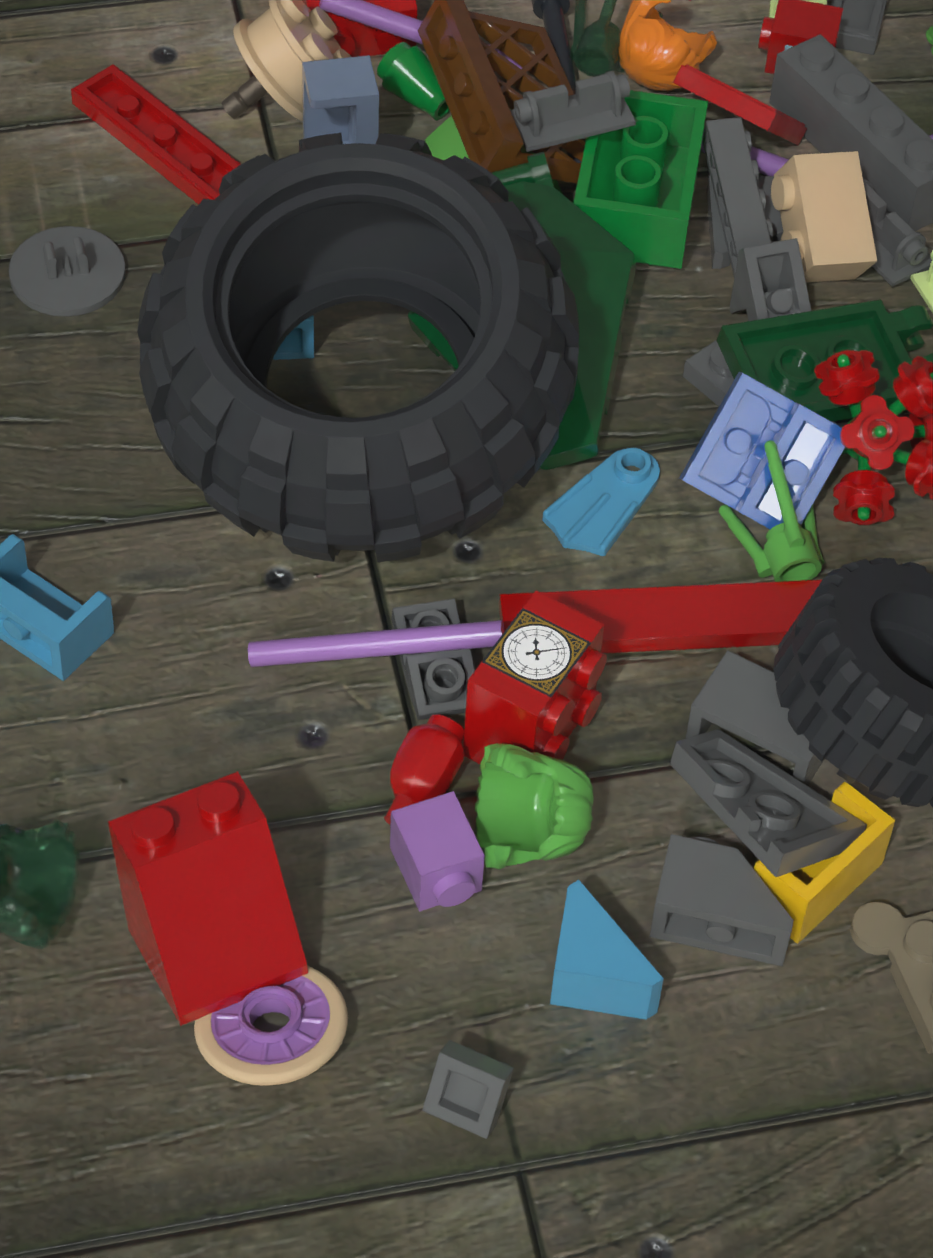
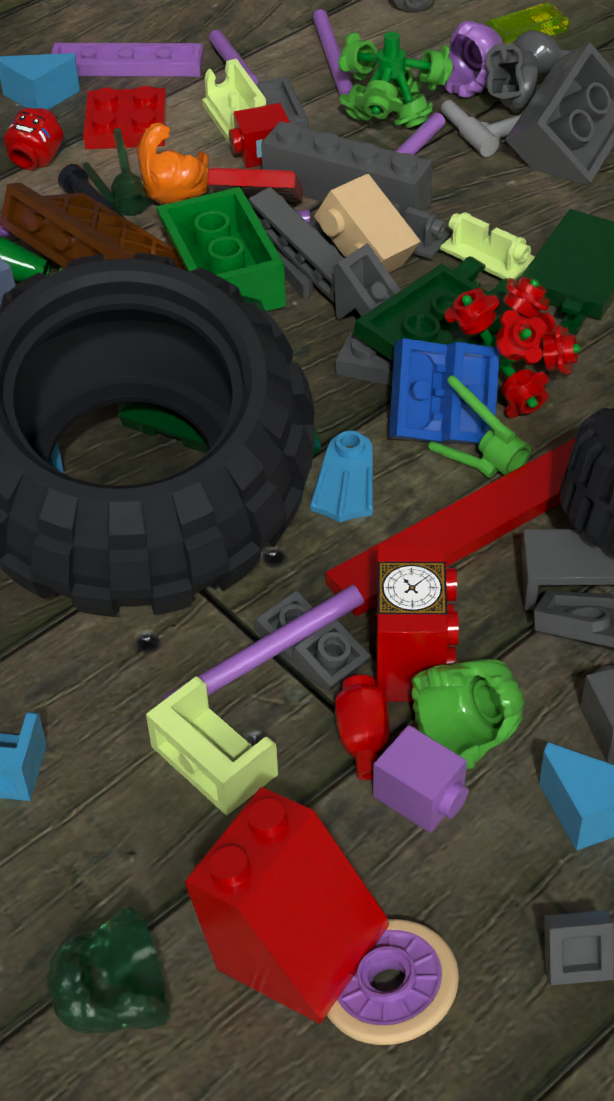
camera: 25 degrees left, 5 degrees down
dark grey hinge [510,71,636,152] -> none
none -> yellowish green panel [146,676,278,816]

